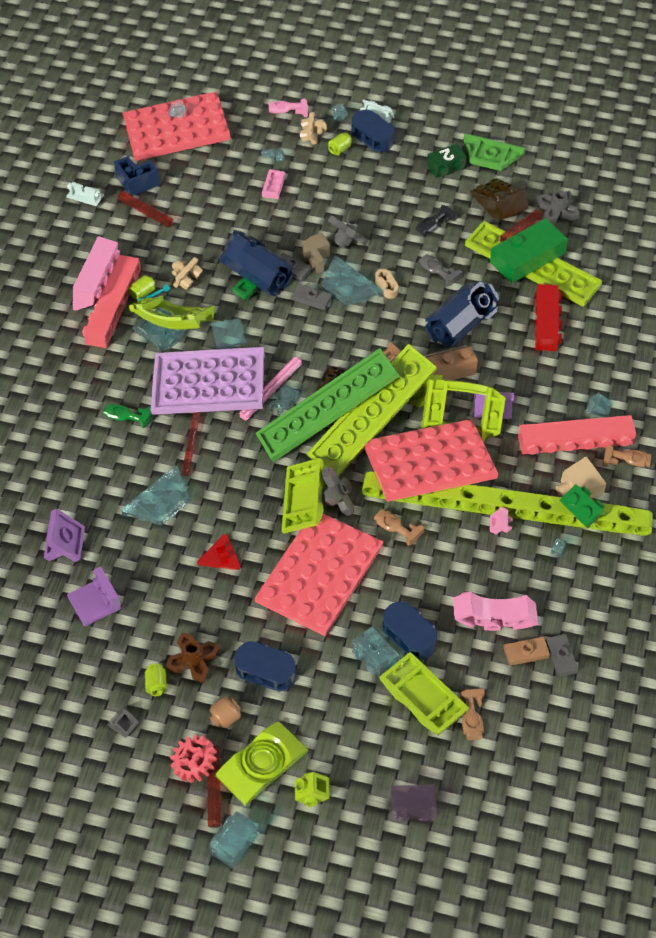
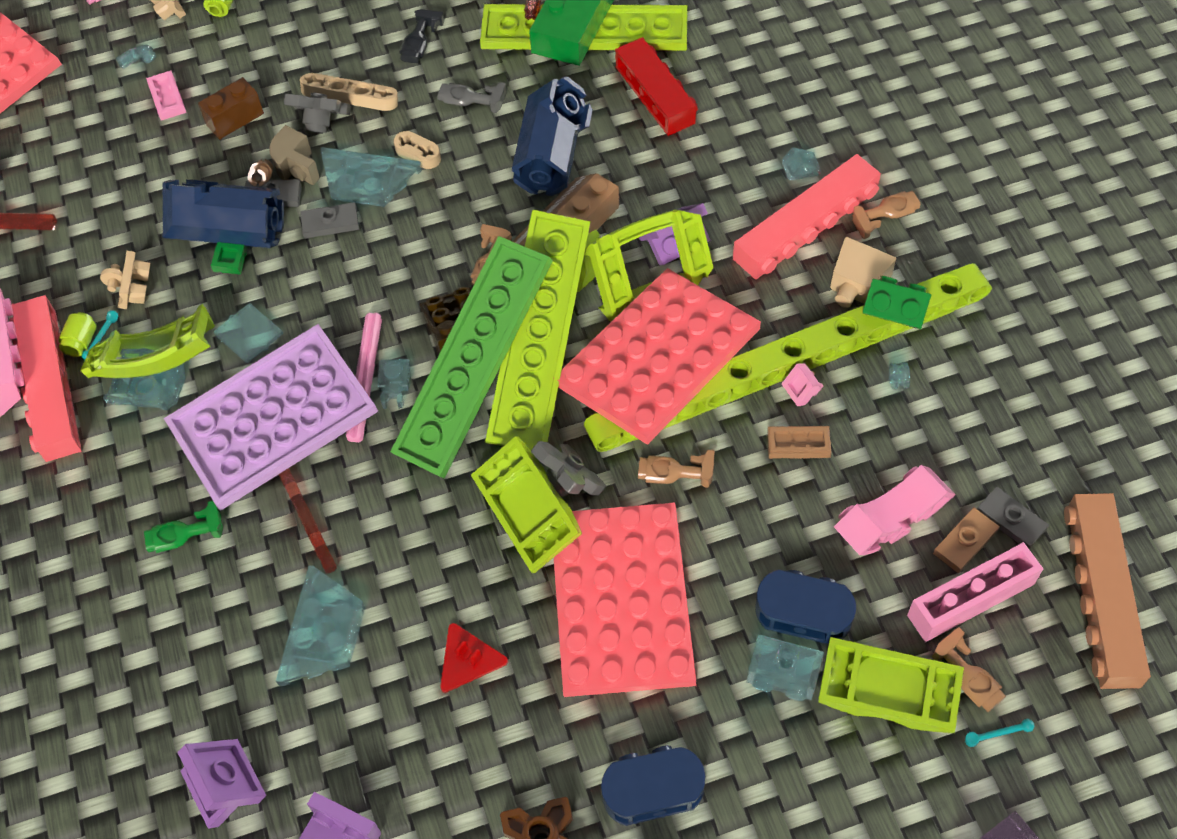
camera: 30 degrees left, 5 degrees up
none -> reddish brown brick [198,77,264,140]
none -> medium nougat pin [248,159,273,186]
none -> tan beam [300,73,398,111]
none -> medium nougat plate [767,426,831,459]
none -> bright pink brick [907,542,1043,643]
none -> teal hinge [965,719,1035,747]
none -> nougat brick [1064,493,1151,689]

